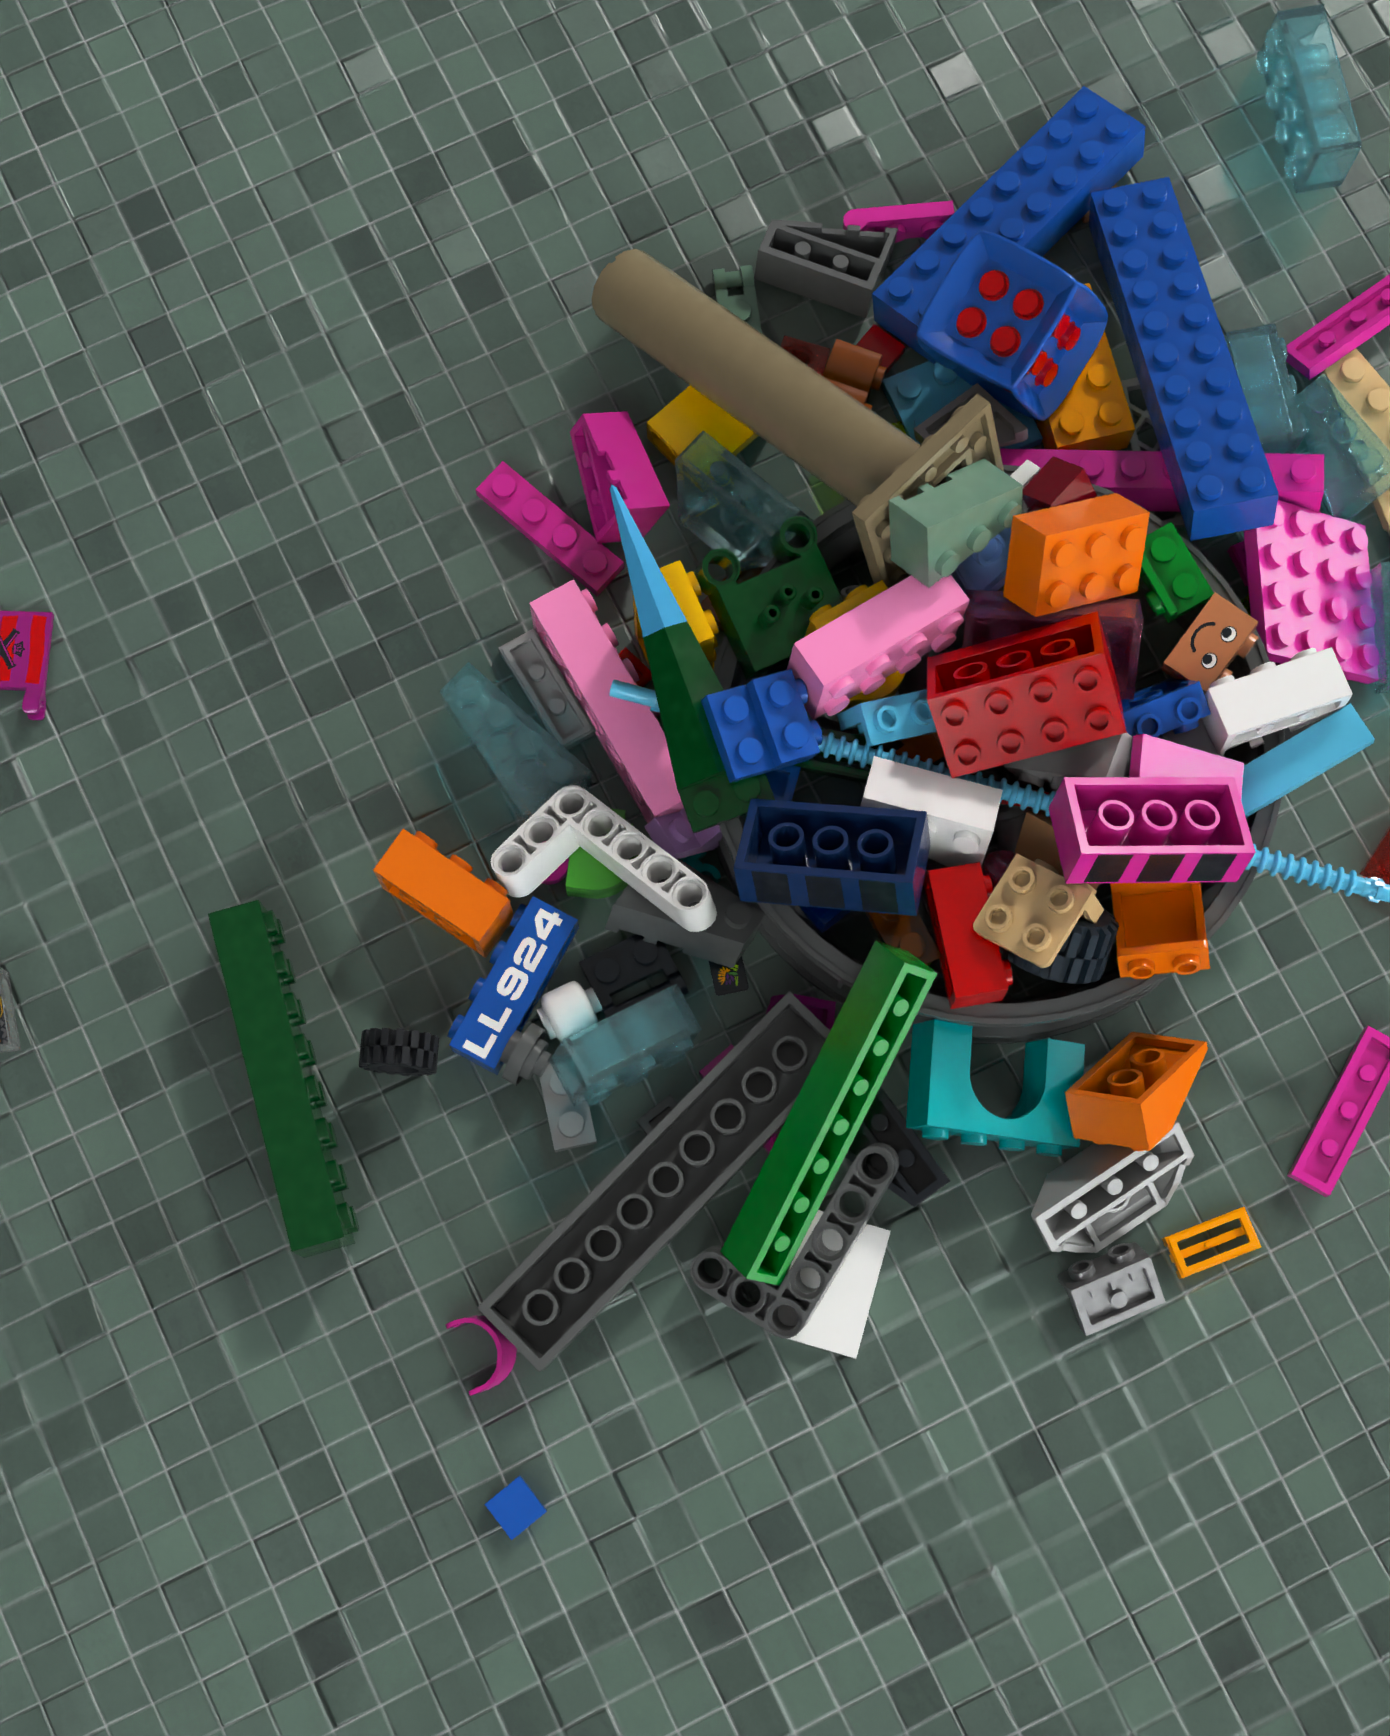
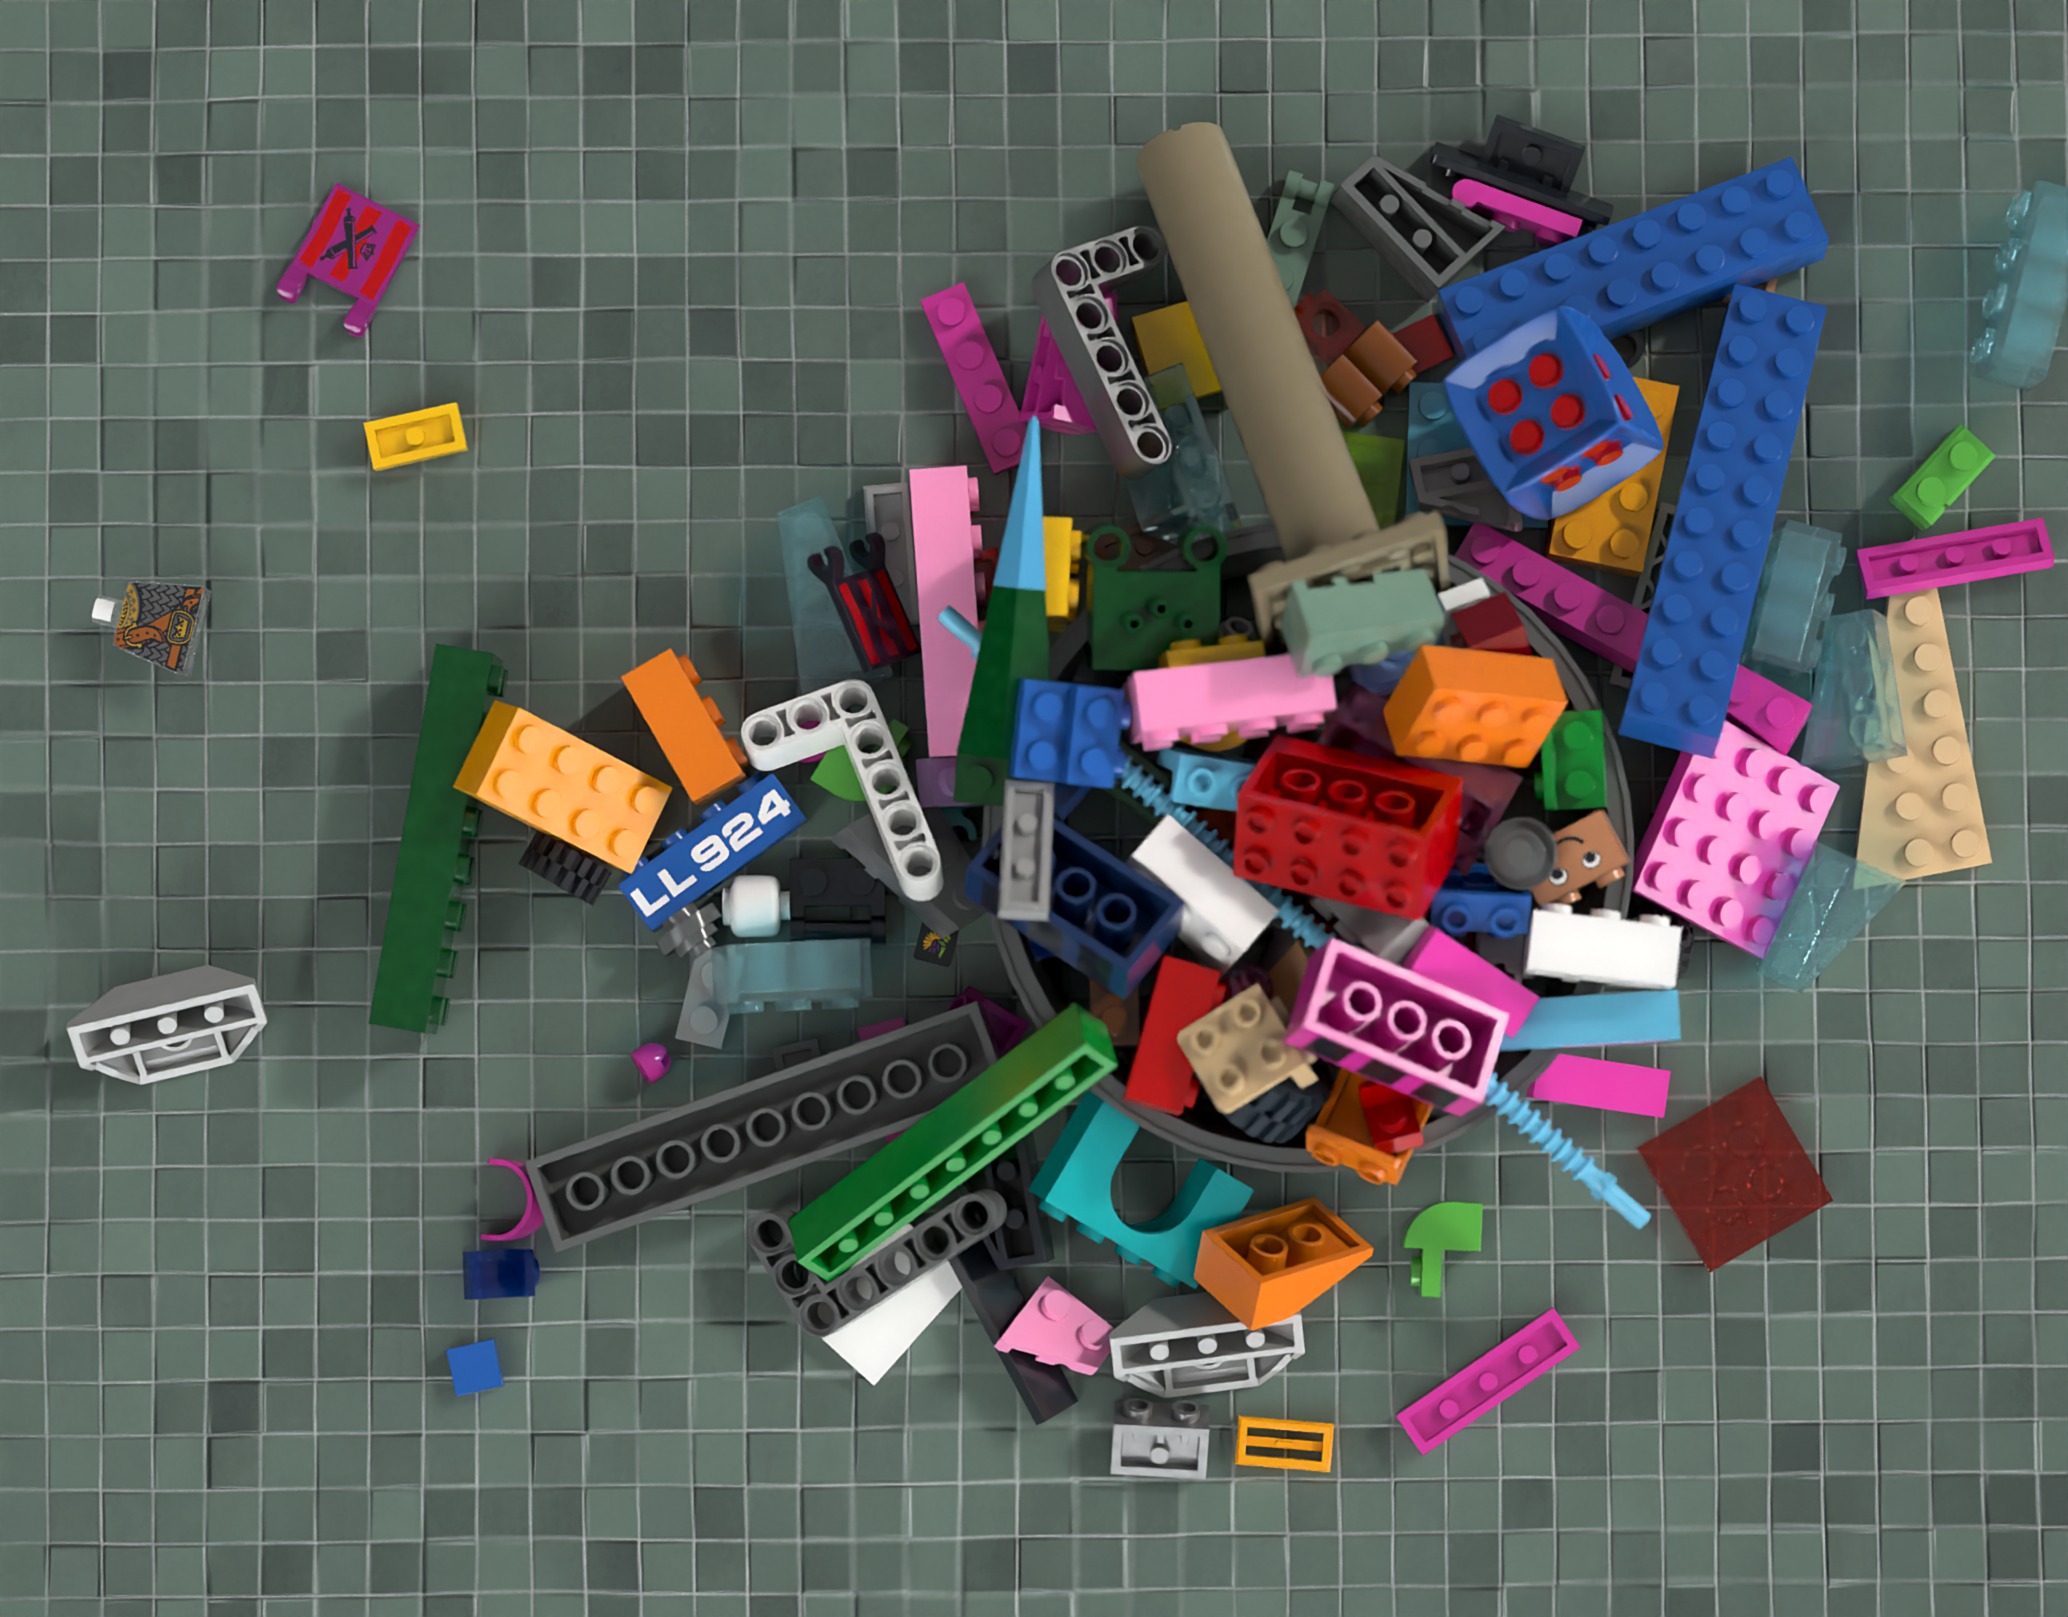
camera: 25 degrees right, 10 degrees up
none -> light grey wedge [67,965,267,1085]
none -> yellow plate [363,402,468,471]
none -> light orange brick [453,700,673,874]
none -> clear blue bracket [462,1248,540,1300]
none -> dark pink hinge [630,1042,672,1085]
none -> black flag [807,532,922,673]
none -> black tile [949,1239,1079,1425]
none -> bright pink wing [994,1276,1115,1375]
none -> light grey tile [998,779,1054,921]
none -> dark grey beam [1031,225,1172,480]
none -> red bracket [1358,1079,1424,1154]
none -> bright green brick [1401,1201,1483,1298]
none -> black bracket [1430,114,1613,227]
none -> dark grey plate [1485,817,1558,889]
none -> dark pink tile [1526,1054,1671,1118]
none -> bright green brick [1888,424,1995,531]

